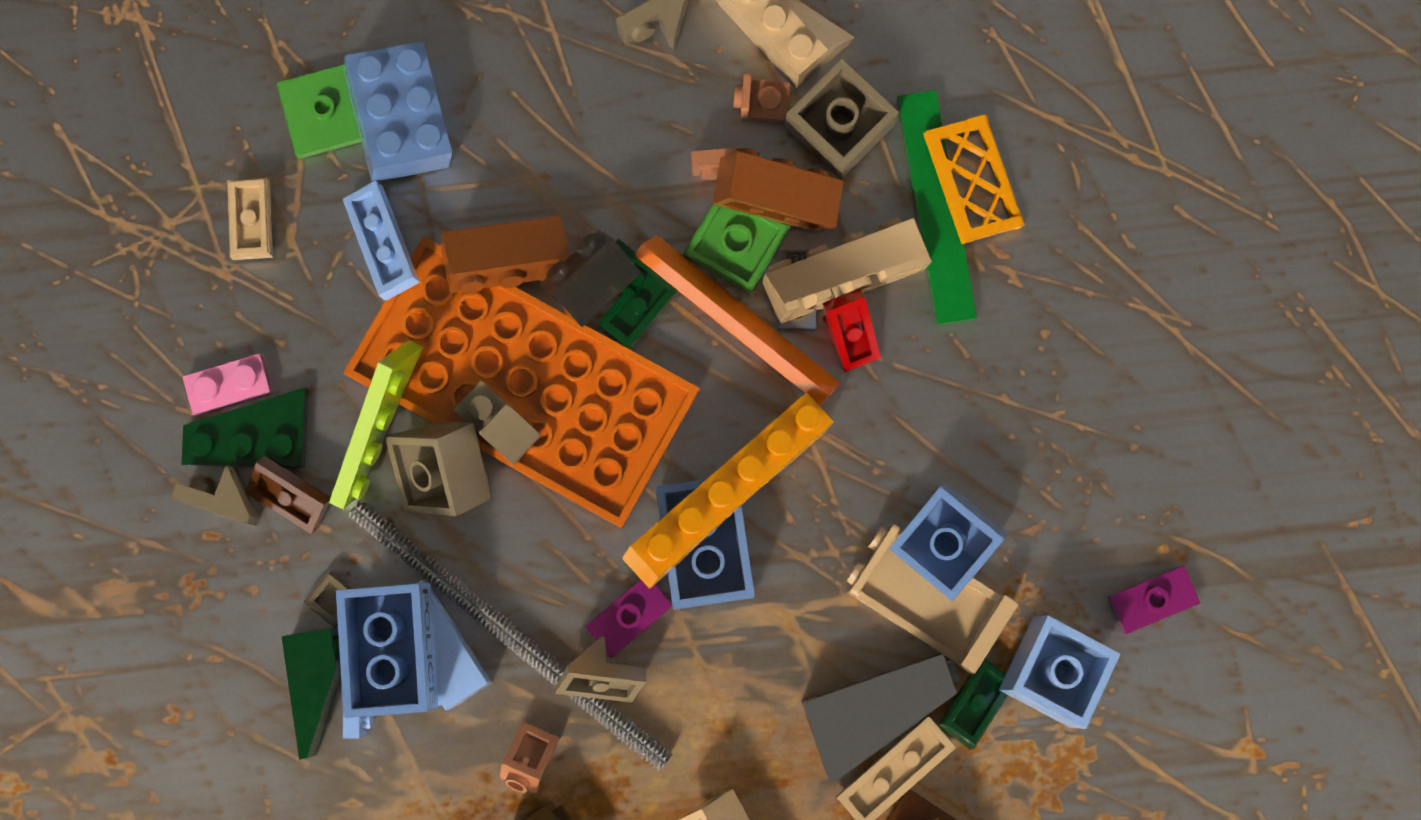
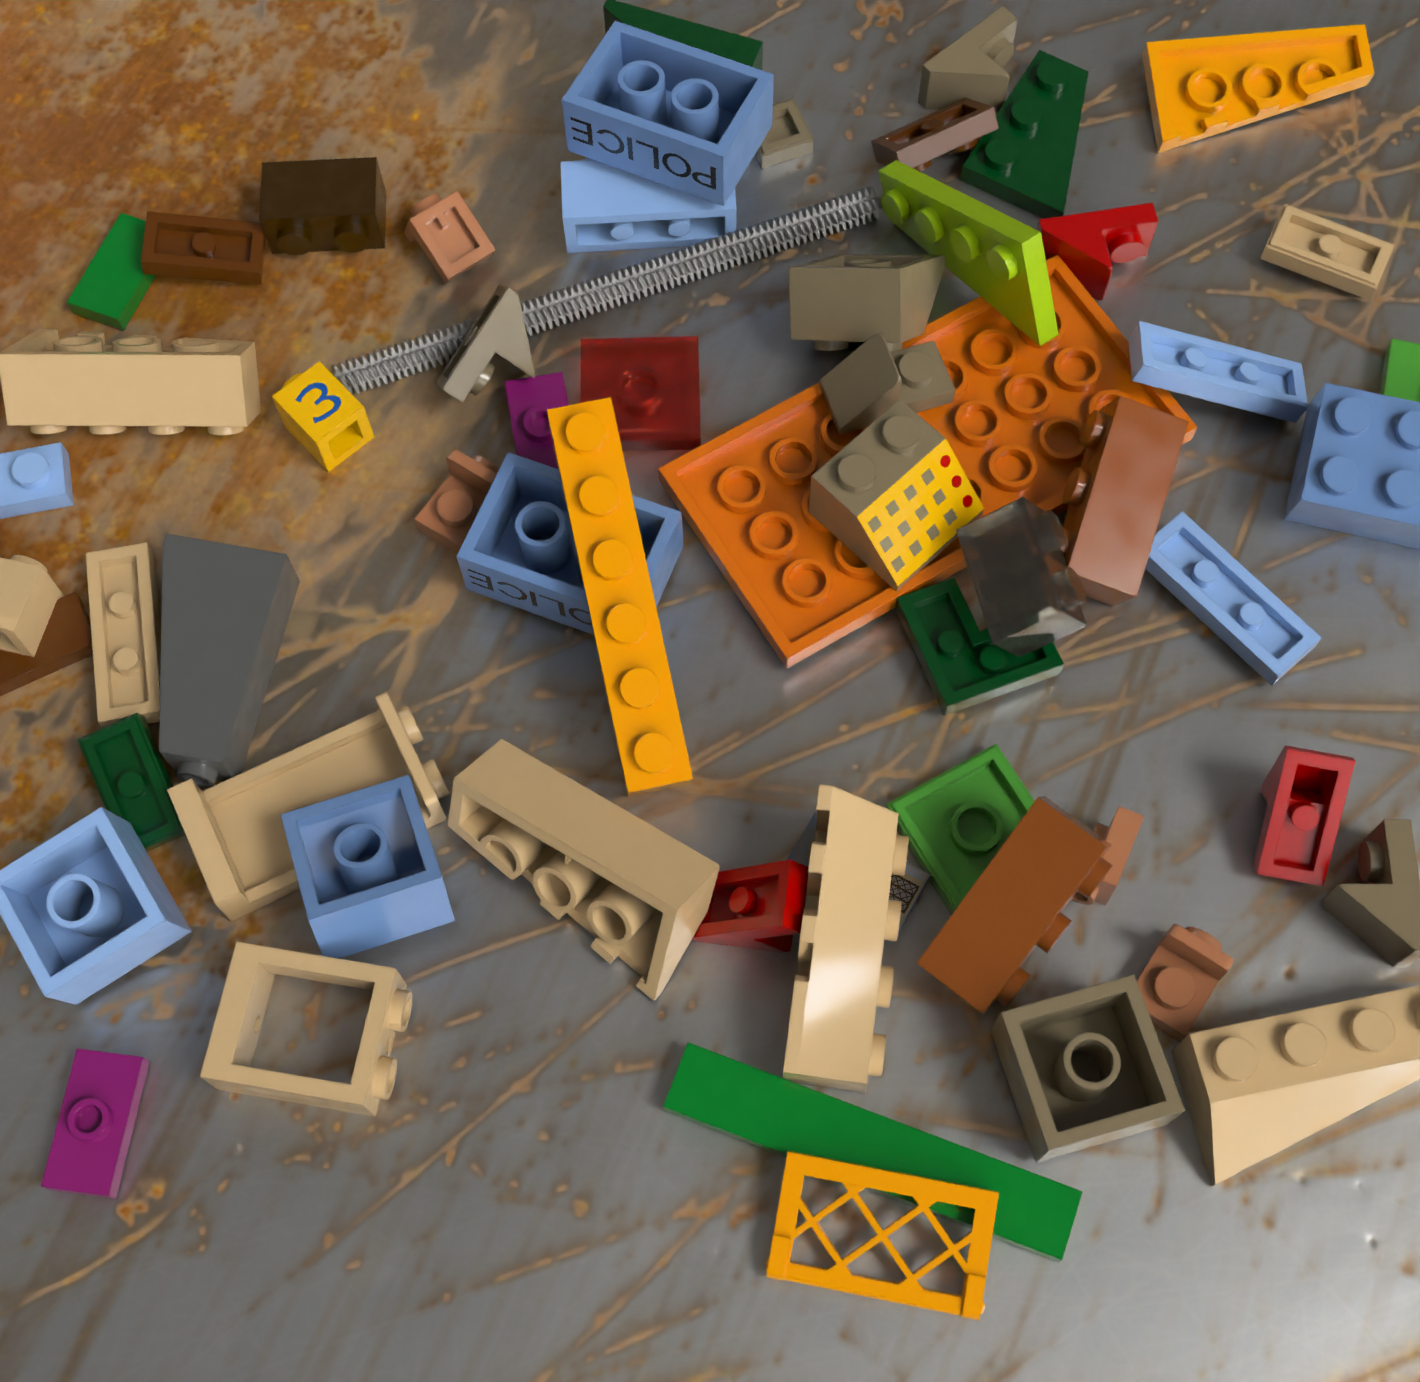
camera: 120 degrees right, 15 degrees down
bright pink plate [183,354,273,416] -> none
orange tile [635,235,840,405] -> none
none -> tan window [200,942,413,1117]
none -> yellow brick [272,361,375,473]
none -> nougat bracket [414,449,499,554]
none -> tan wedge [447,739,720,1001]
none -> clear red plate [580,336,701,451]
none -> dark tan slope [808,399,984,591]
none -> red slope [1037,202,1159,301]
none -> light orange wing [1142,24,1375,153]
none -> light blue plate [1145,511,1322,686]
none -> red slope [1253,745,1355,886]

